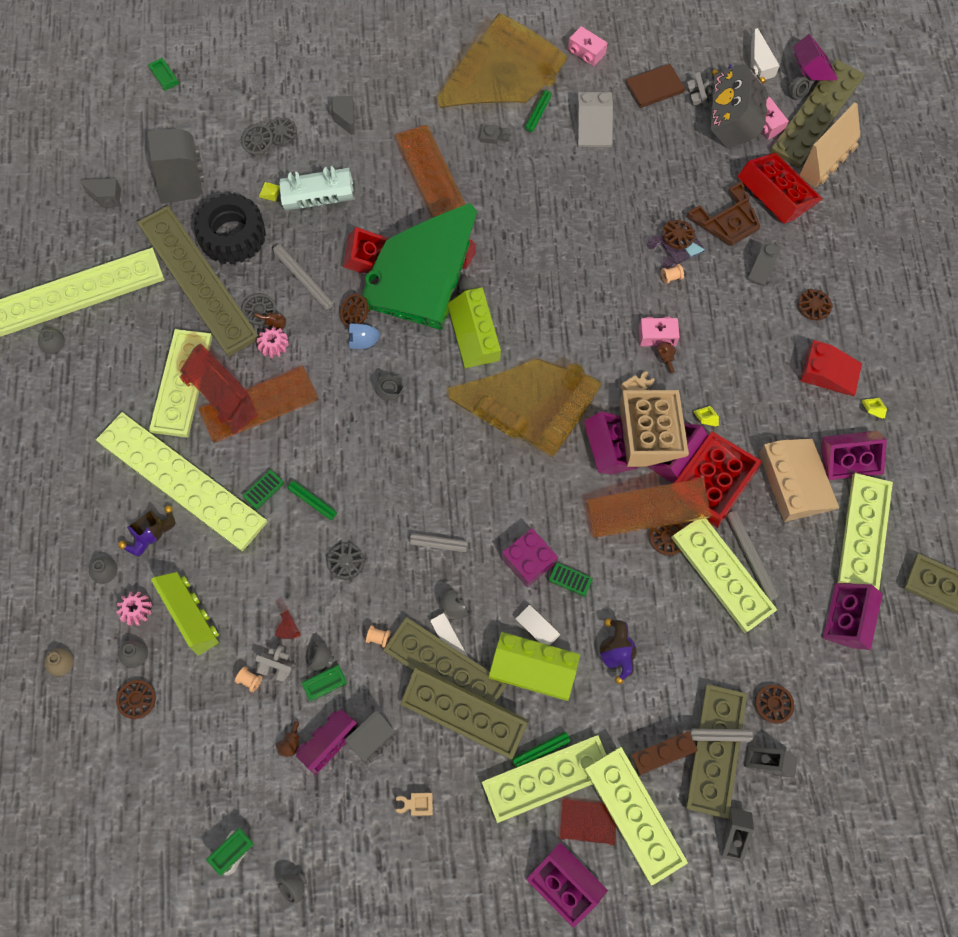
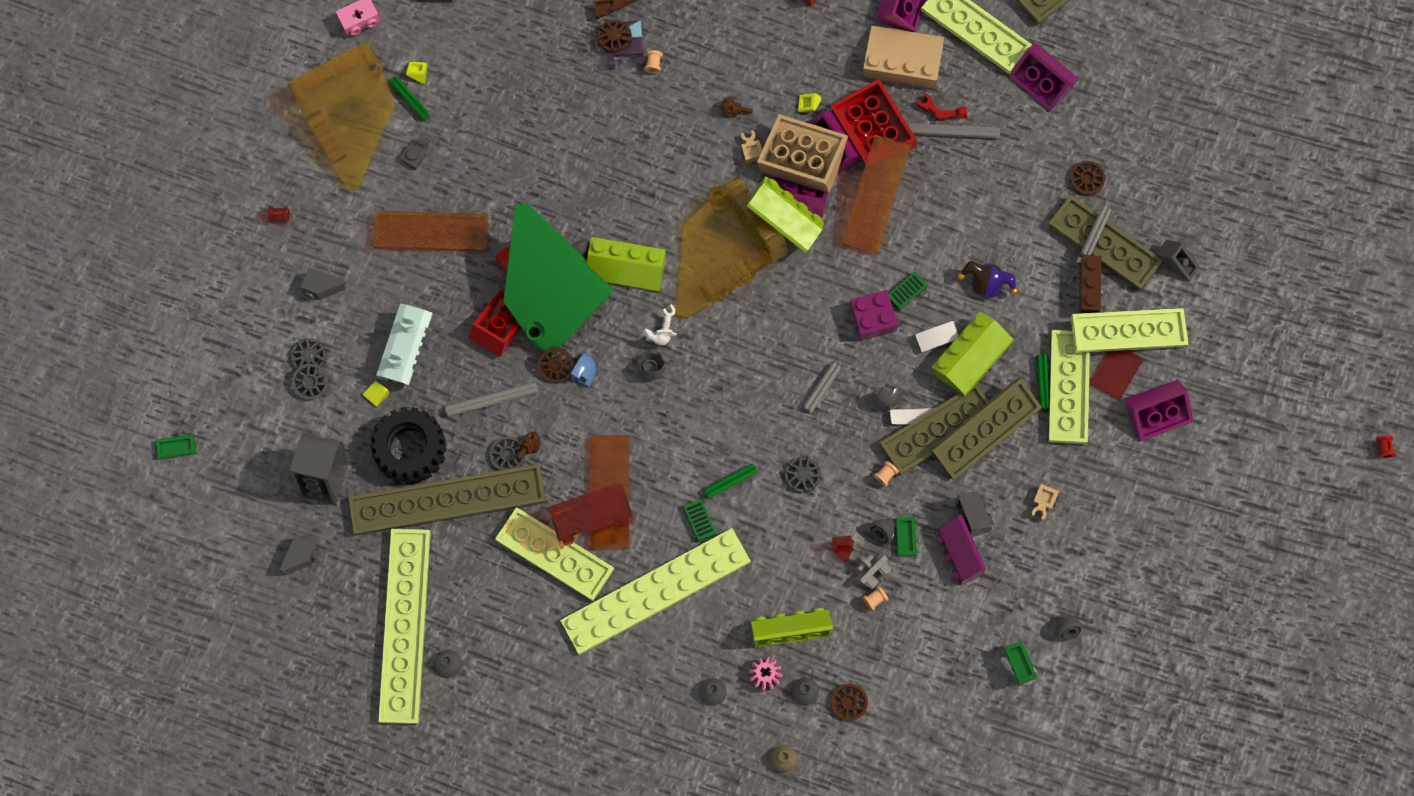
camera: 60 degrees left, 5 degrees up
piece [118,506,176,557] -> none
bright pink gear [257,326,289,359] -> none
reddish brown piece [276,721,299,757] -> none
light grey slope [576,92,613,147] -> none
bright pink brick [639,317,679,346] -> none
reddish brown wheel [650,520,683,556] -> none
yellowish green plate [671,515,777,633] -> none
dark grey slope [745,746,798,778] -> none
none -> clear red bush [268,206,290,223]
none -> neon yellow slope [406,62,427,84]
none -> white piece [642,304,677,345]
none -> lime slope [747,176,824,253]
none -> red piece [917,93,967,121]

